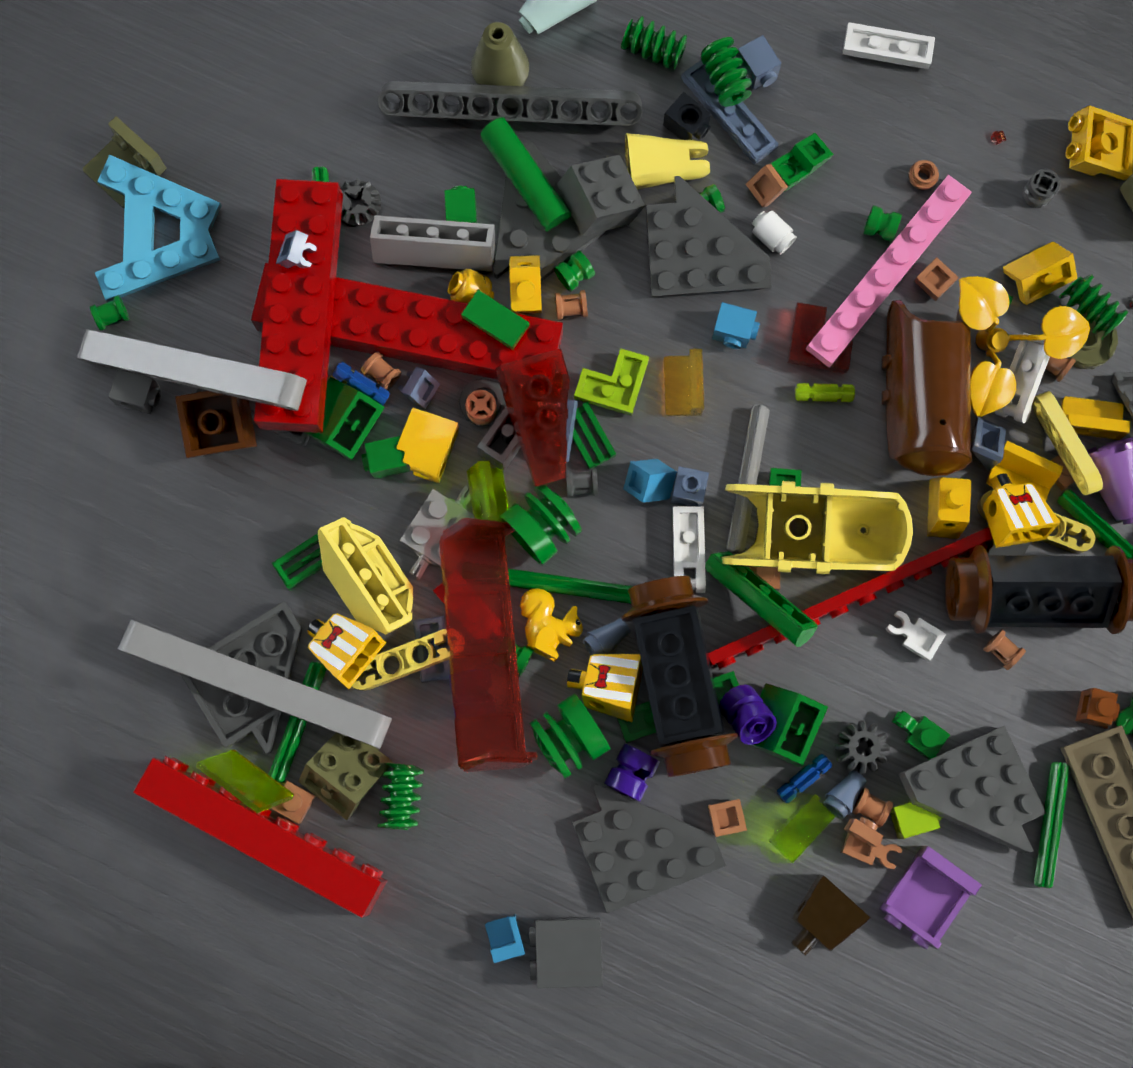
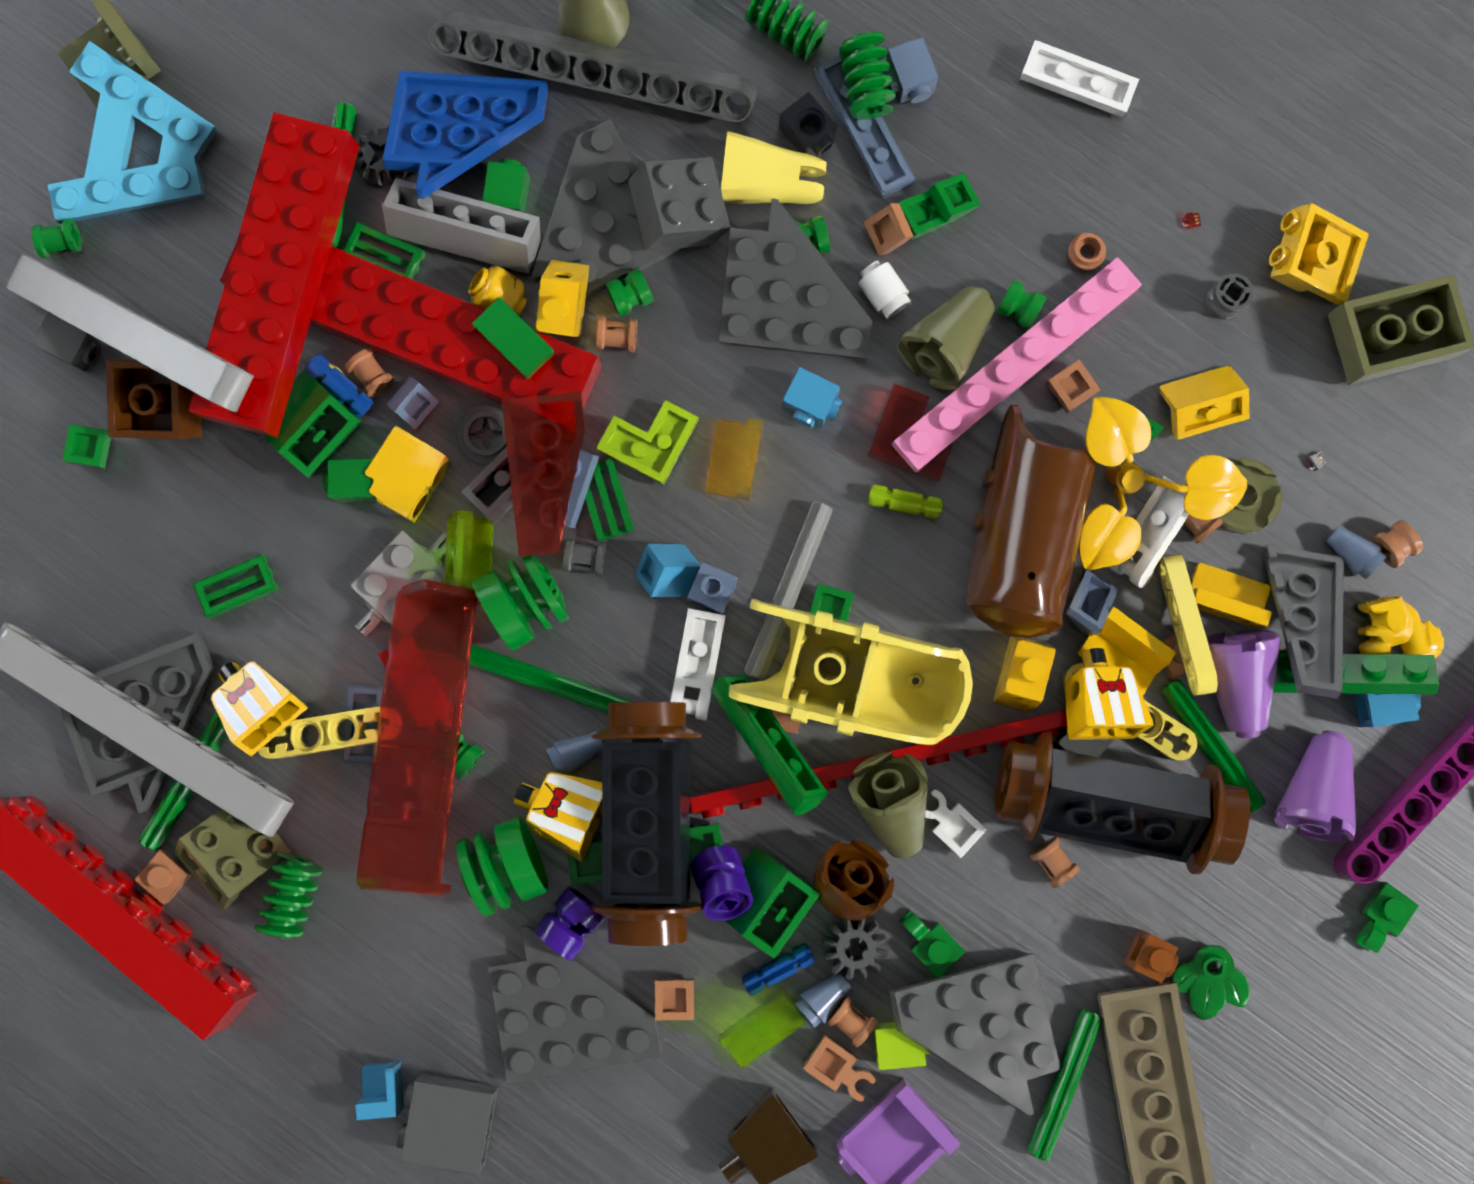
camera: 15 degrees right, 5 degrees up
clear neon green piece [196,749,294,813] -> none
tile [276,230,317,268] -> none
light yellow wedge [317,517,413,635] -> none
nougat wheel [465,390,497,426] -> none
green brick [480,117,571,232] -> none
yellow animal [519,588,583,662] -> none
nougat plate [844,816,883,847] -> none
green piece [1059,274,1128,340] -> none
none -> green plate [62,424,111,469]
none -> green tile [343,222,426,279]
none -> blue wing [383,71,548,199]
none -> reddish brown cylinder [813,840,894,921]
none -> olive cone [848,752,928,858]
none -> olive cone [897,286,995,391]

